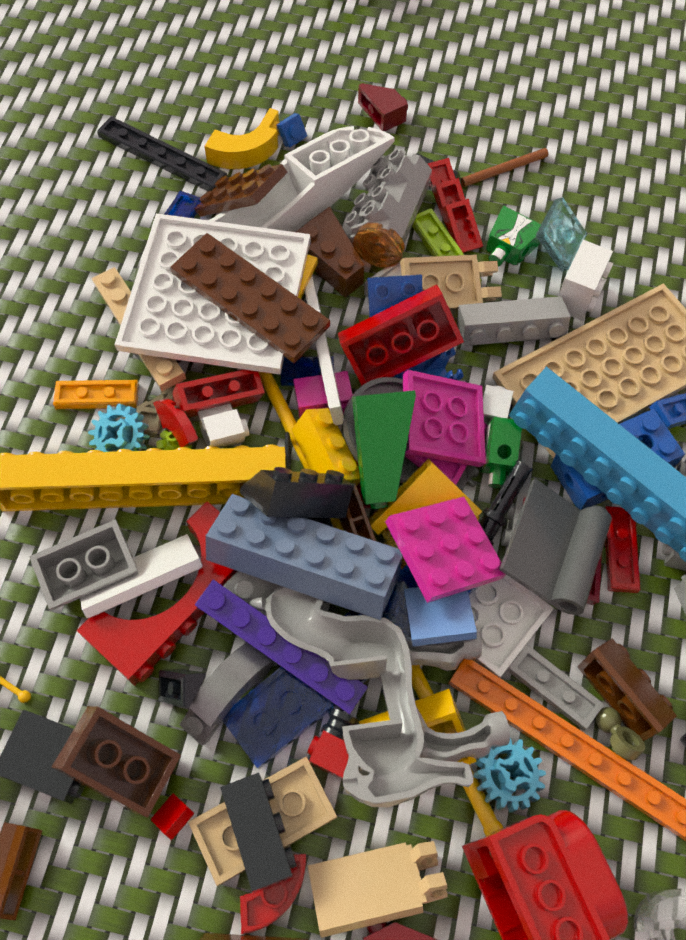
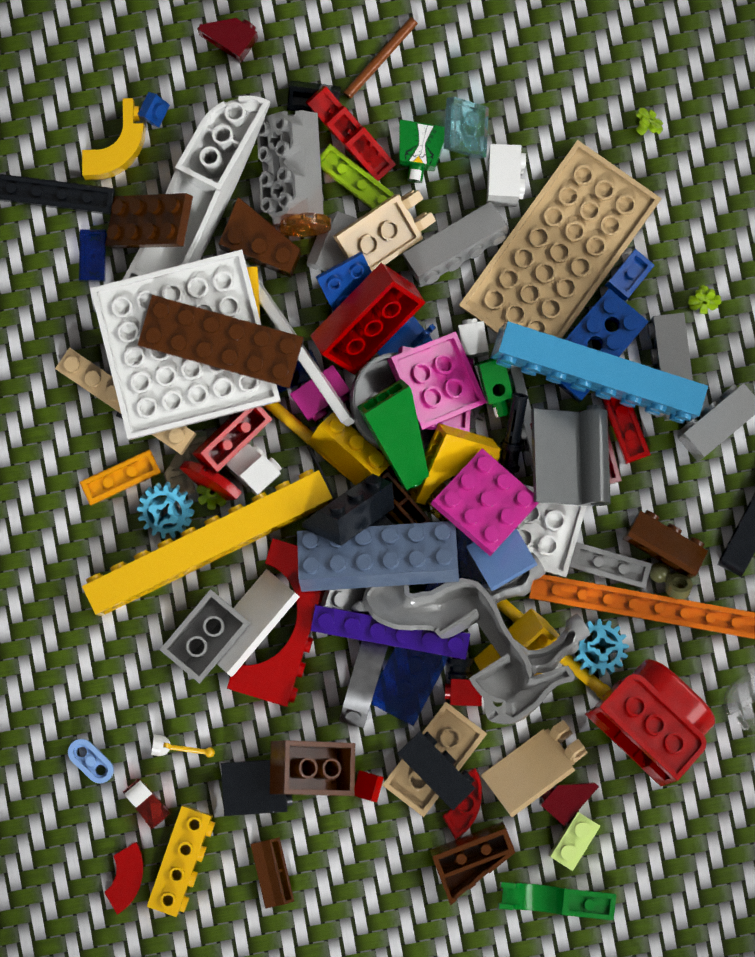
camera: 20 degrees left, 20 degrees up
black slope [158,669,206,708] -> none

